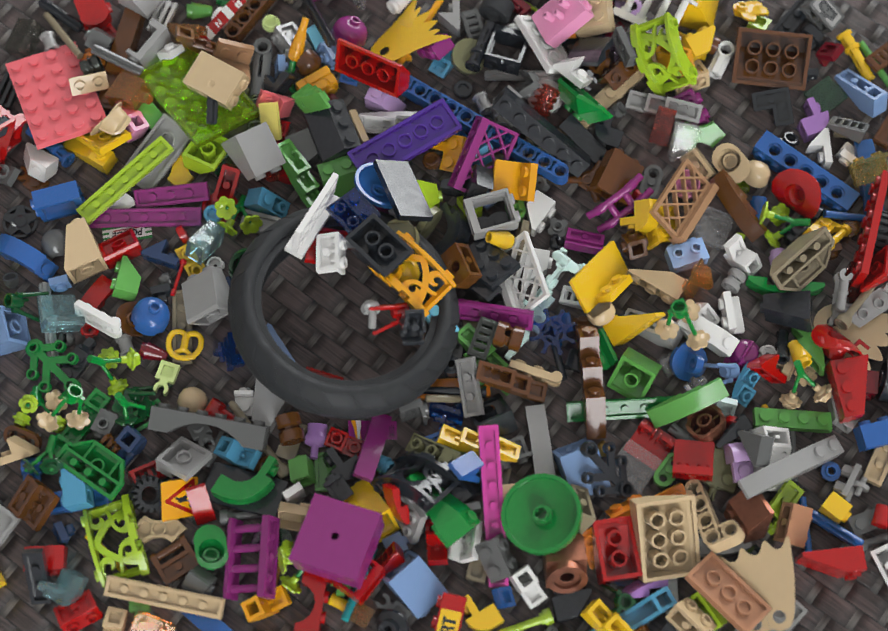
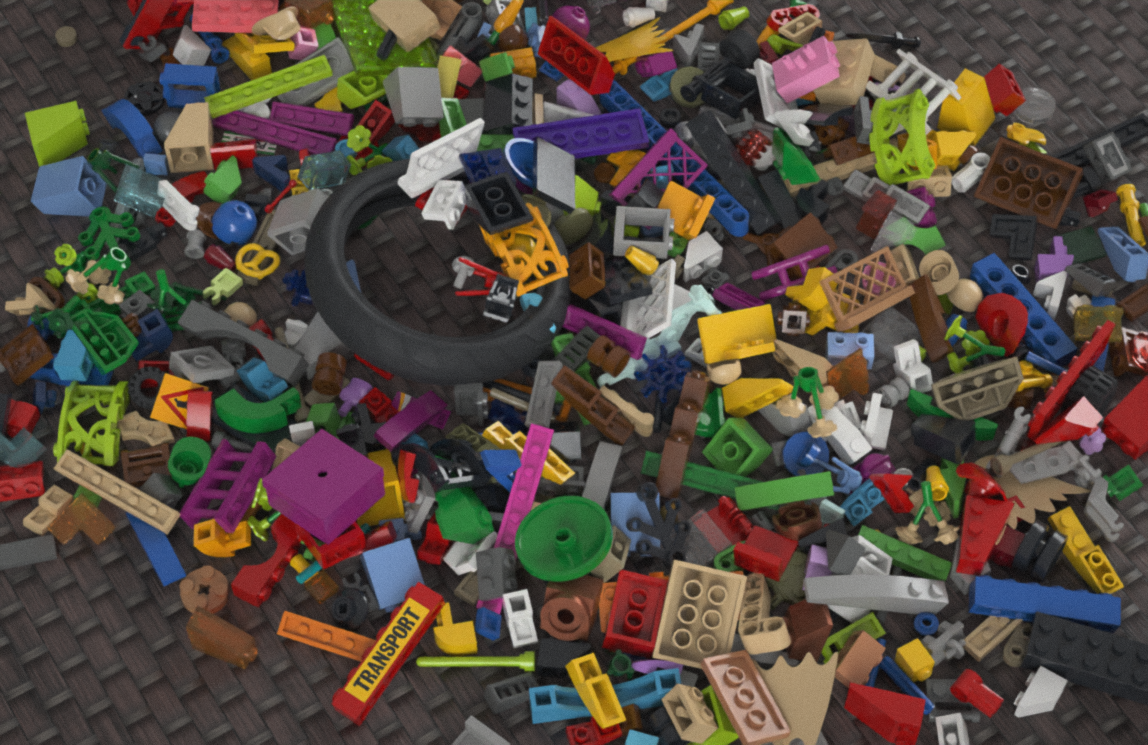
camera: 20 degrees right, 15 degrees down
lime plant [87,347,141,396] -> none

